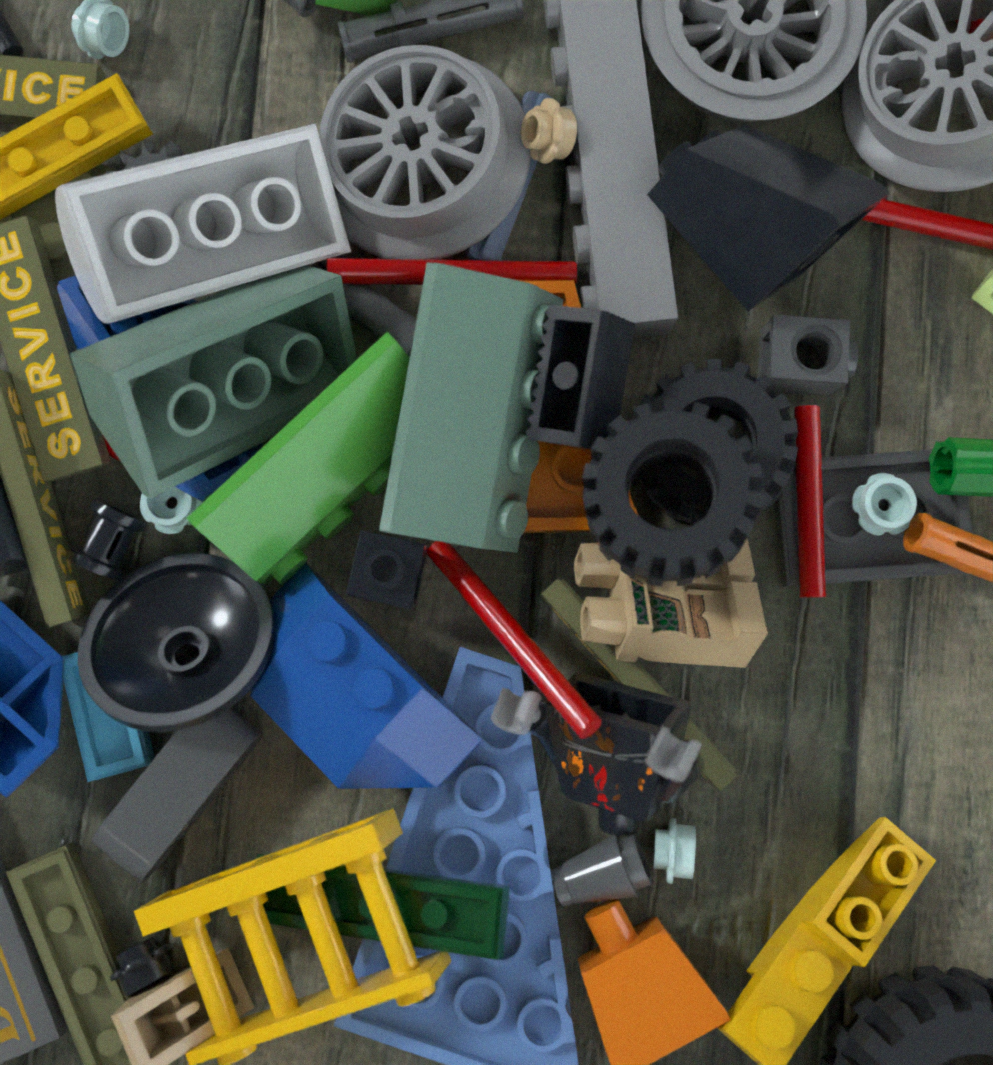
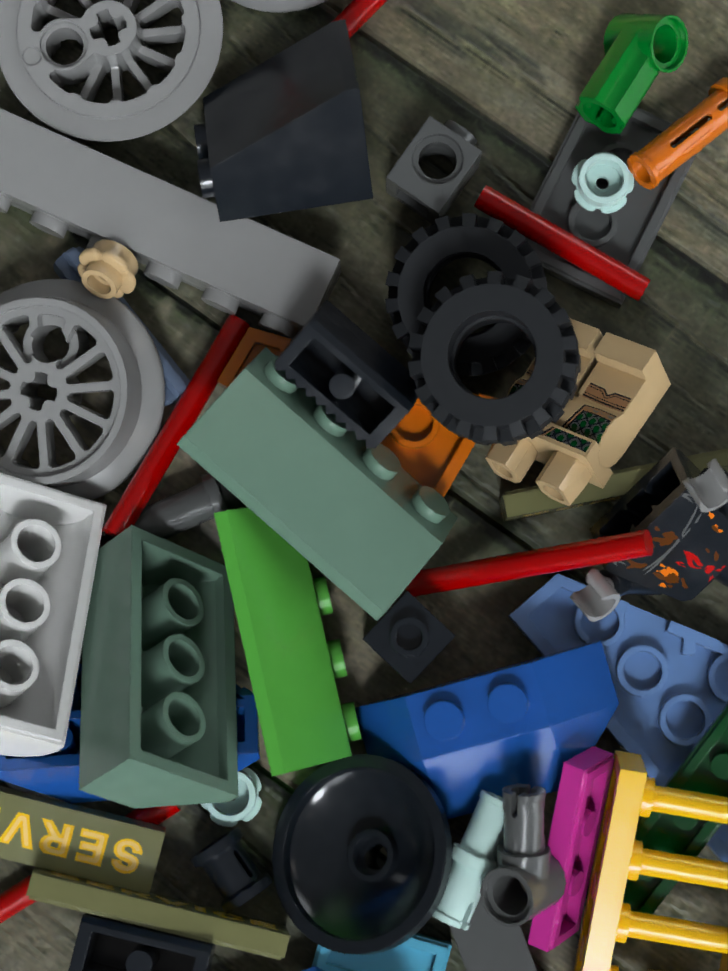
camera: 55 degrees left, 0 degrees up
none -> light aqua pin [432,790,504,931]
none -> dark grey pin [480,784,566,927]
none -> dark pink tile [527,746,615,952]

